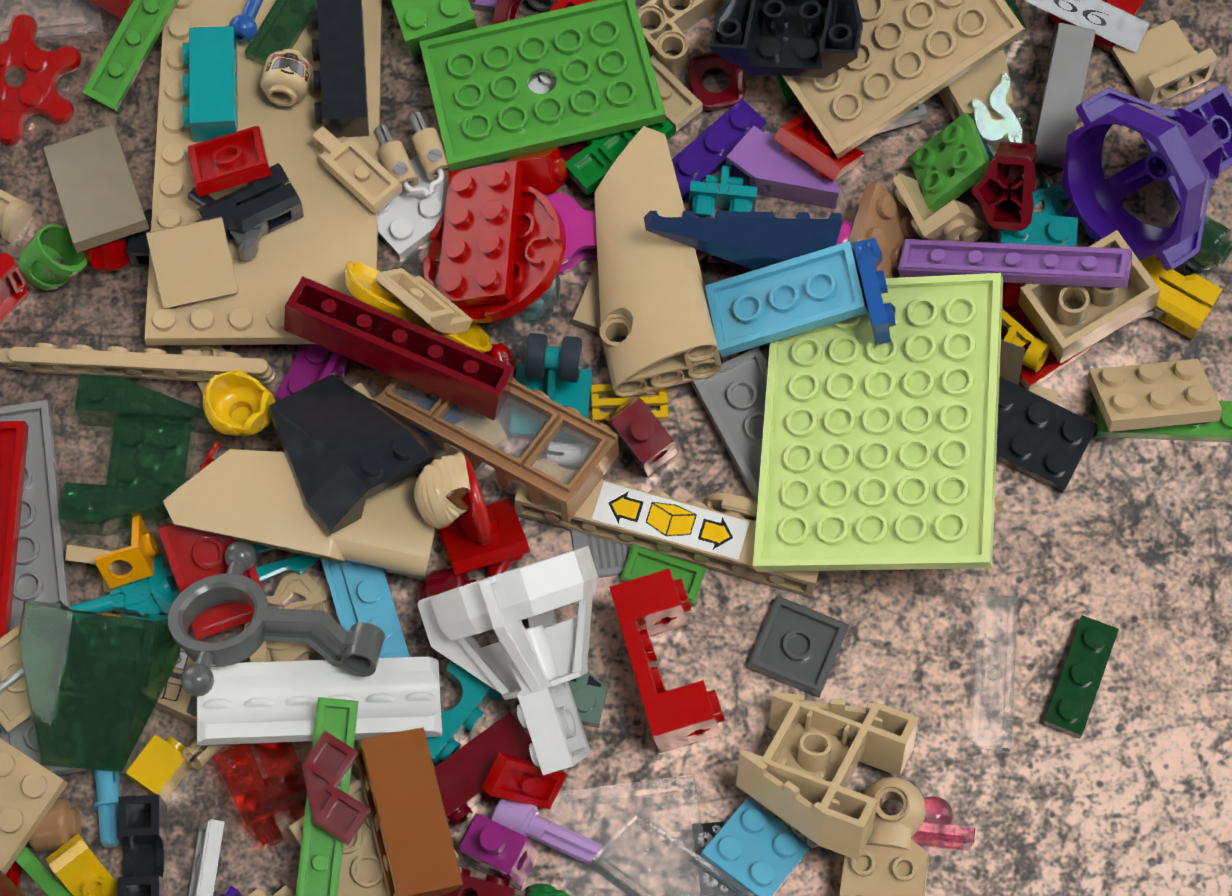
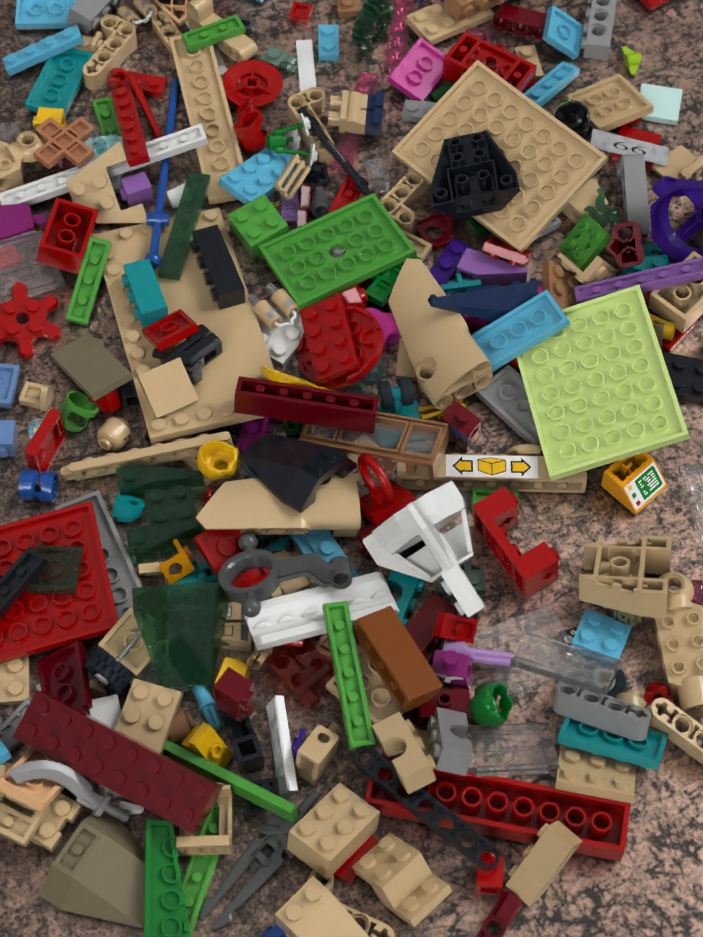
camera: 15 degrees left, 10 degrees down
tan head [260,49,312,107] -> none
dark red tile [302,731,371,846] -> none
tan hinge [312,126,402,214] -> none
tan slope [375,268,473,334] -> none
tan hair [414,452,471,529] -> none
dark grey tile [747,596,849,698] -> none
blue hinge [853,237,896,344] -> none
none -> tan head [97,417,132,451]
none -> teal piece [112,494,145,523]
none -> dark red brick [213,667,256,722]
none -> dark green pin [283,421,302,439]
none -> light orange slope [601,452,668,516]

